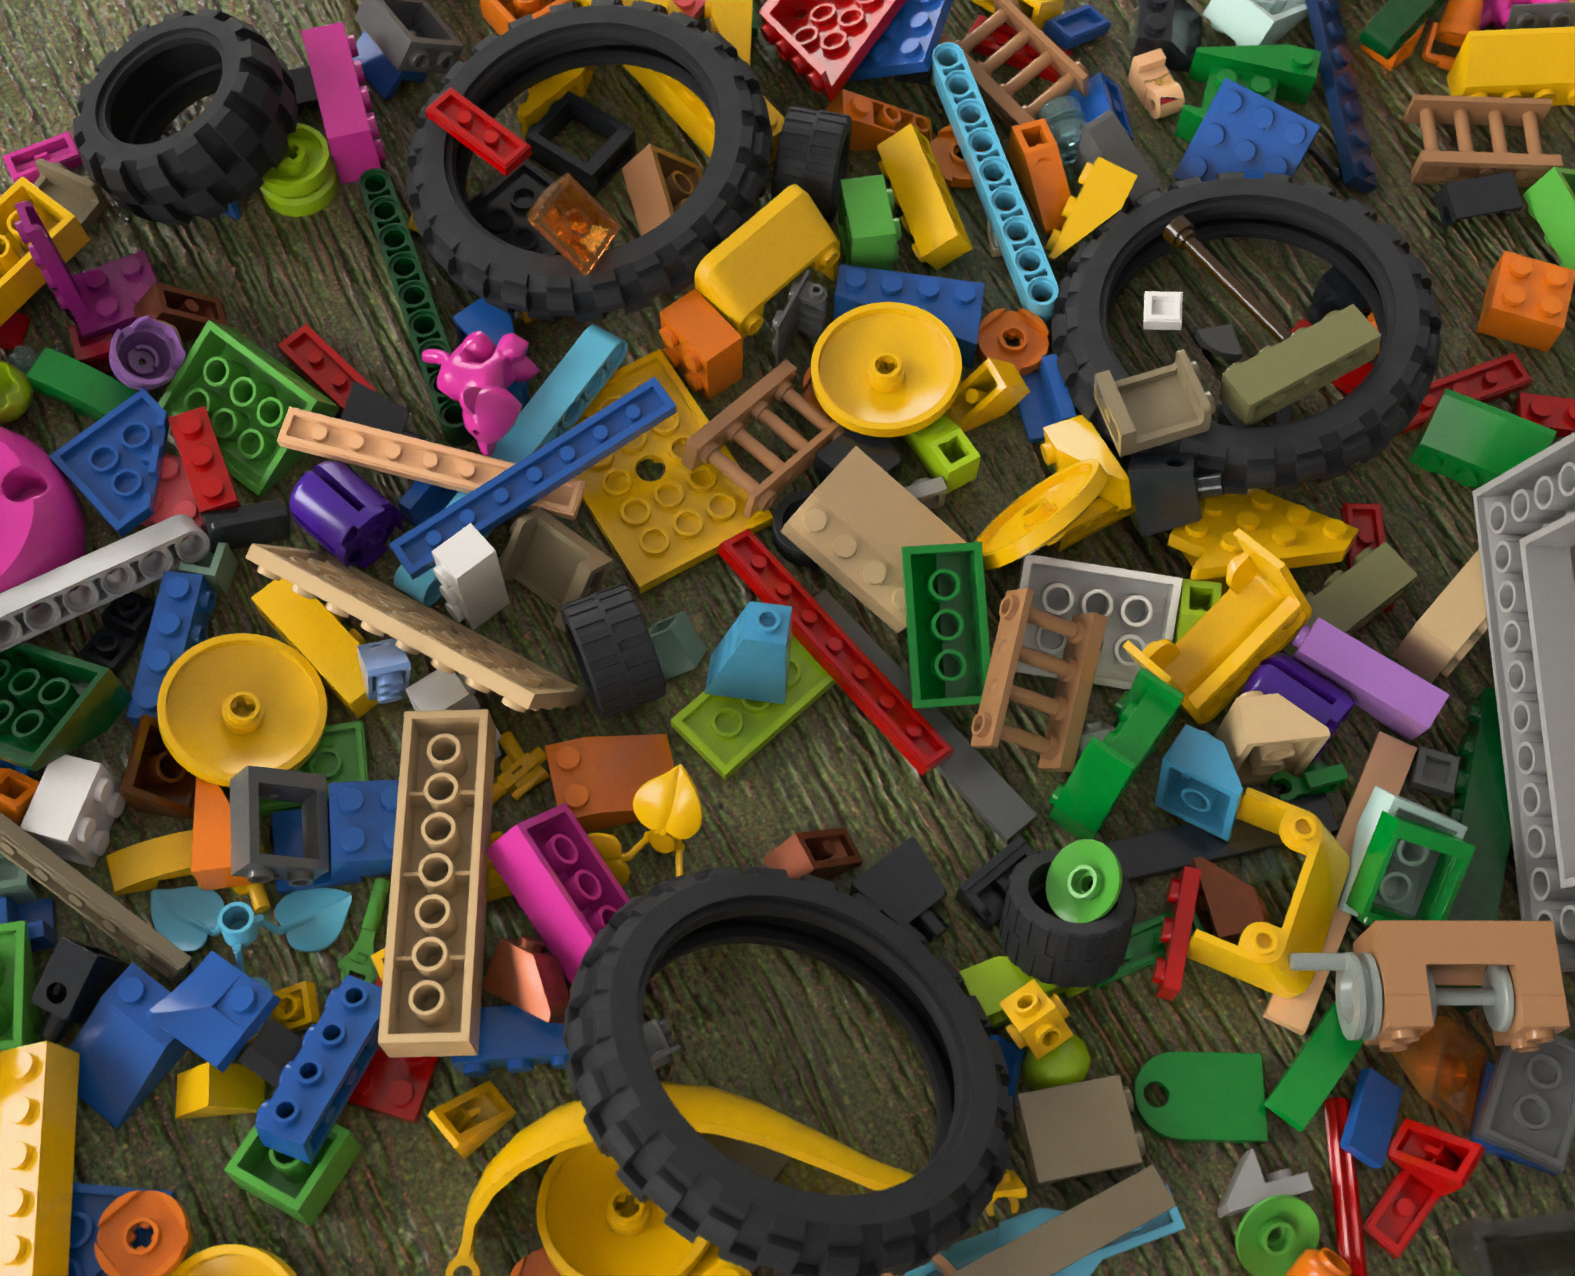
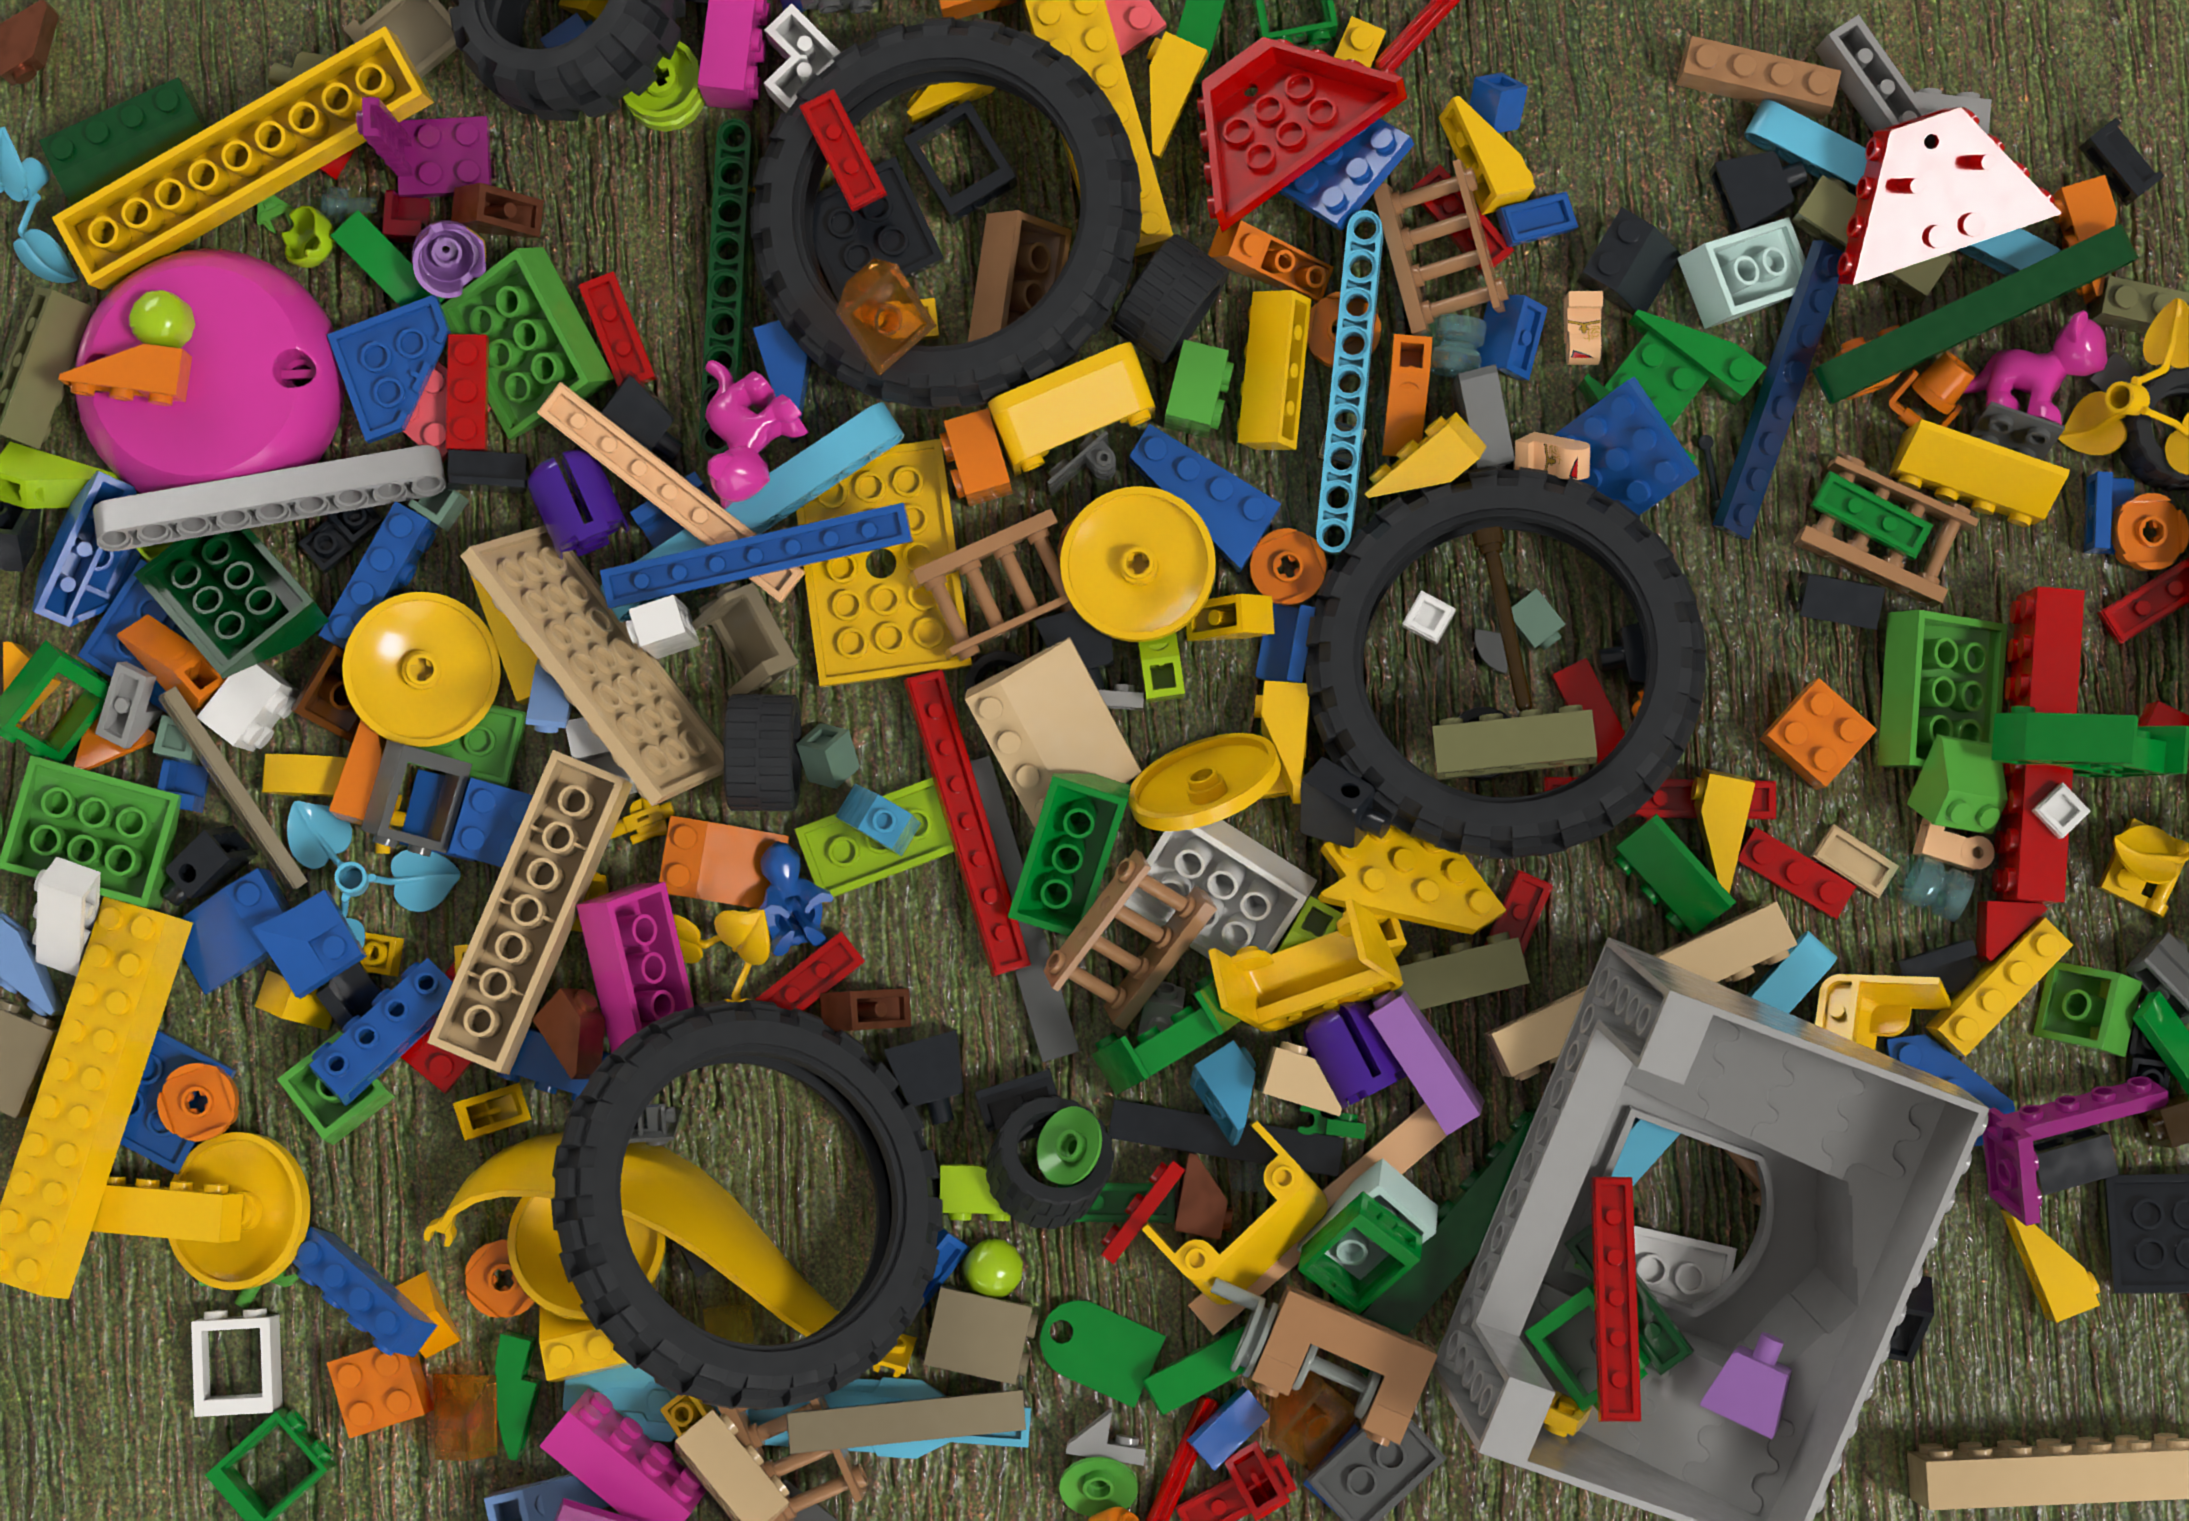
camera: 30 degrees right, 20 degrees up
bright green piece [337,878,391,985] -> none
yellow brick [998,979,1073,1060] -> none
dark tan panel [1094,349,1216,457] -> none
dark grey plate [1409,746,1460,799] -> none
none -> red plate [755,931,866,1011]
none -> blue animal [759,841,833,956]
none -> white brick [764,3,841,113]
none -> sand green brick [1512,588,1565,651]
none -> light nougat leg [1515,432,1590,480]
none -> yellow slope [1691,768,1755,894]
none -> green tile [1810,471,1933,561]

